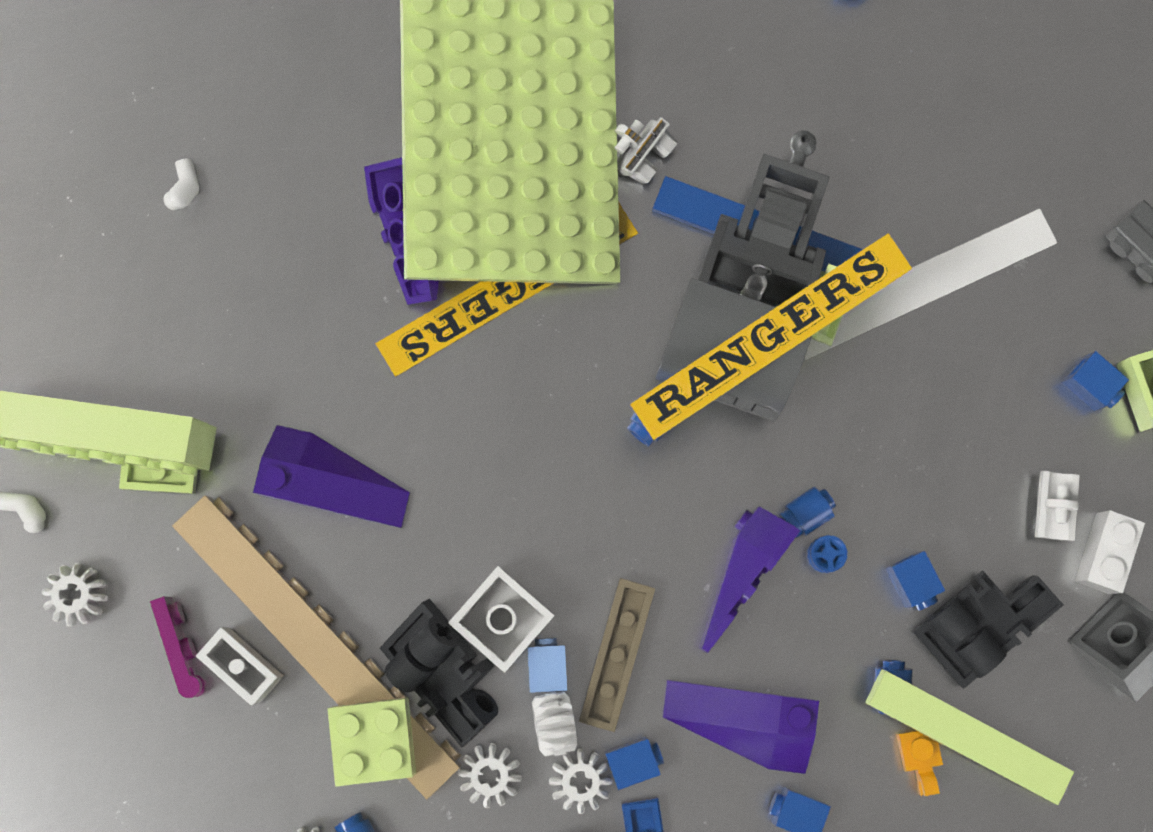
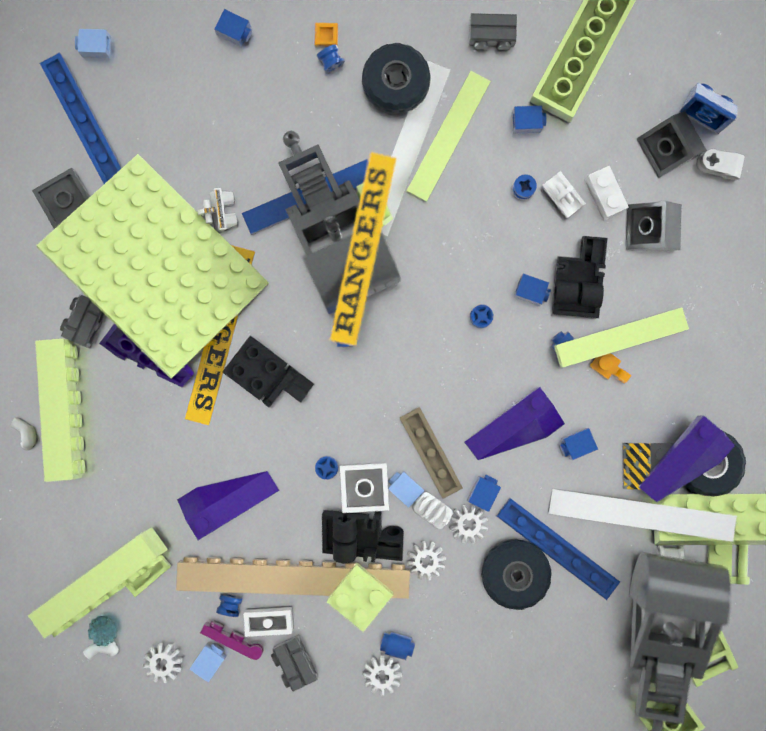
camera: 40 degrees left, 5 degrees up
dark purple wedge [699,506,800,653] -> none
blue brick [779,487,836,538] -> none
none -> yellowish green brick [35,339,85,482]
none -> dark grey brick [60,294,105,348]
none -> clear light blue gear [87,615,117,647]
none -> light blue brick [189,643,227,682]
none -> blue wheel [216,593,242,617]
none -> black plate [222,335,314,408]
none -> dark grey brick [271,635,318,692]
none -> light orange tile [315,23,338,47]
none -> blue wheel [315,456,338,480]
none -> blue wheel [317,44,345,72]
none -> black wheel [362,43,431,114]
none -> yellowish green tile [407,71,491,202]
none -> blue wheel [513,174,537,200]

